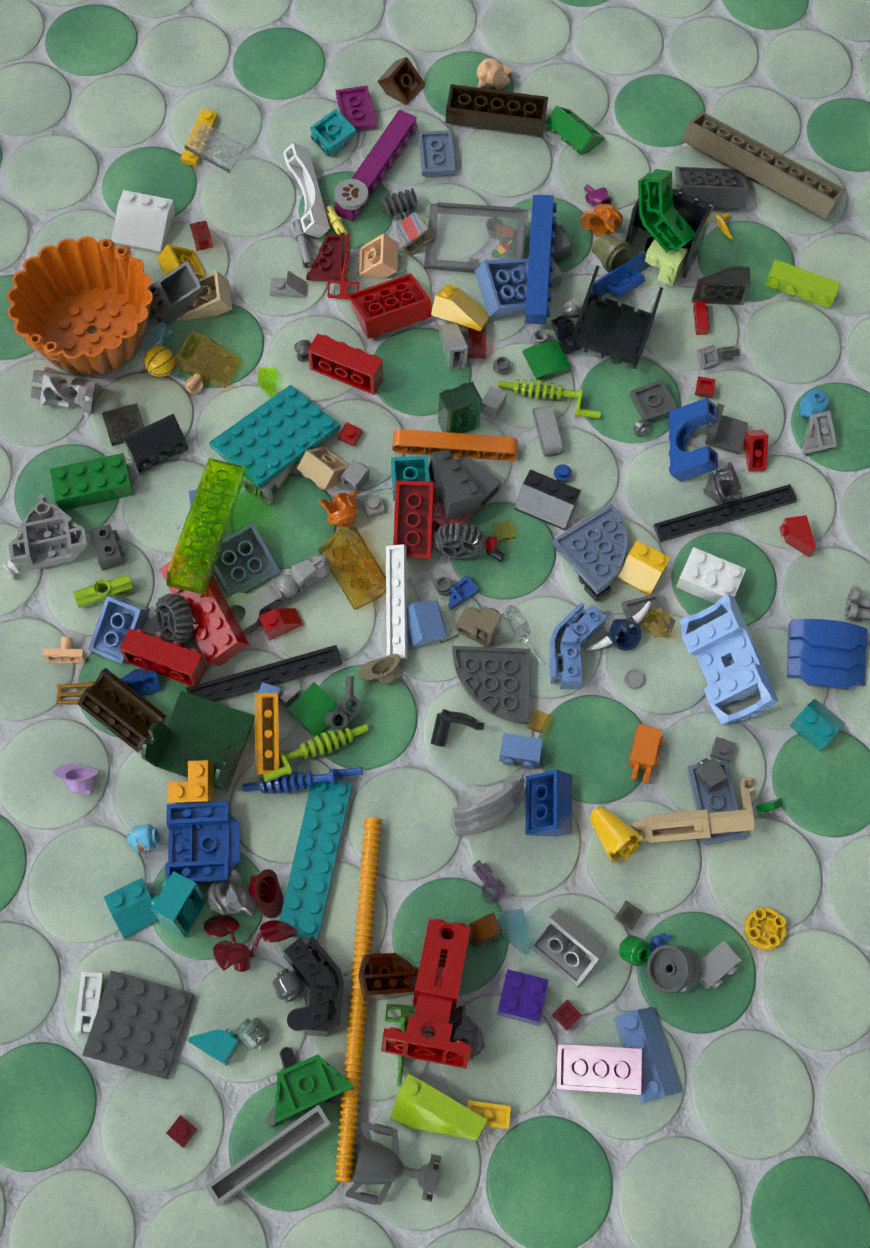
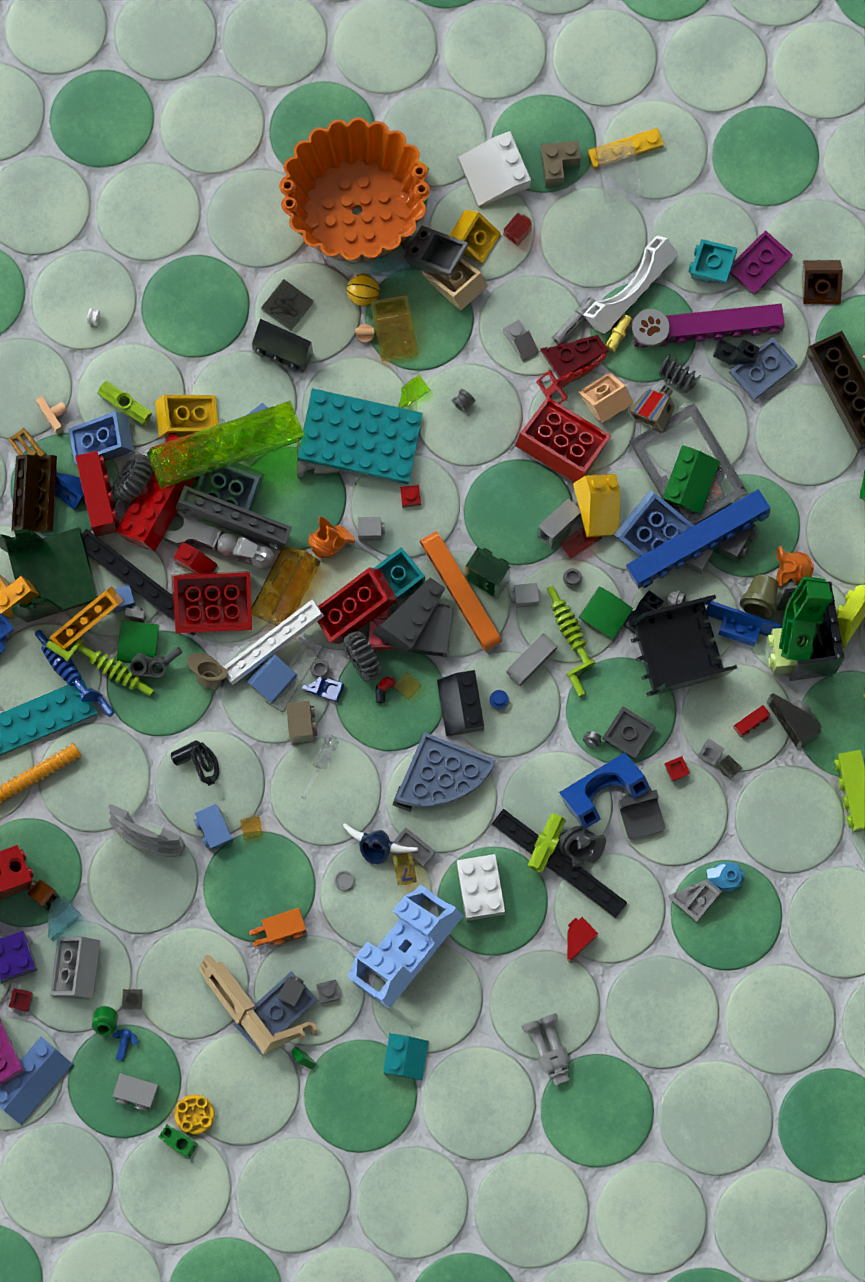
camera: 60 degrees right, 10 degrees up
light grey wedge [9,493,88,569] -> none
light grey hips [31,367,96,417] -> none
green brick [50,453,134,511] -> none
dark grey brick [88,524,125,571] -> none
tan slope [297,446,350,490] -> none
red brick [308,333,383,395] -> none
light grey plate [362,494,385,518] -> none
dark grey plate [452,646,530,724] -> none
clear purple plate [472,860,506,903] -> none
blue slope [525,769,572,837] -> none
light grey plate [531,329,549,345] -> none
medium blue brick [549,602,606,689] -> none
magenta piece [584,184,612,207] -> none
yellow cone [589,807,643,864] -> none
yellow slope [617,540,671,595] -> none
dark grey wheel [647,944,702,993] -> none
red slope [744,430,769,471] -> none
blue slope [787,619,868,690] -> none
none -> yellow slope [155,395,220,438]
none -> green leg [158,1124,199,1159]
none -> red slope [171,571,252,633]
none -> dark grey piece [175,486,292,550]
none -> lime piece [527,813,566,873]
none -> dark tan brick [541,141,581,187]
none -> green slope [662,445,720,515]
none -> black slope [713,339,760,365]

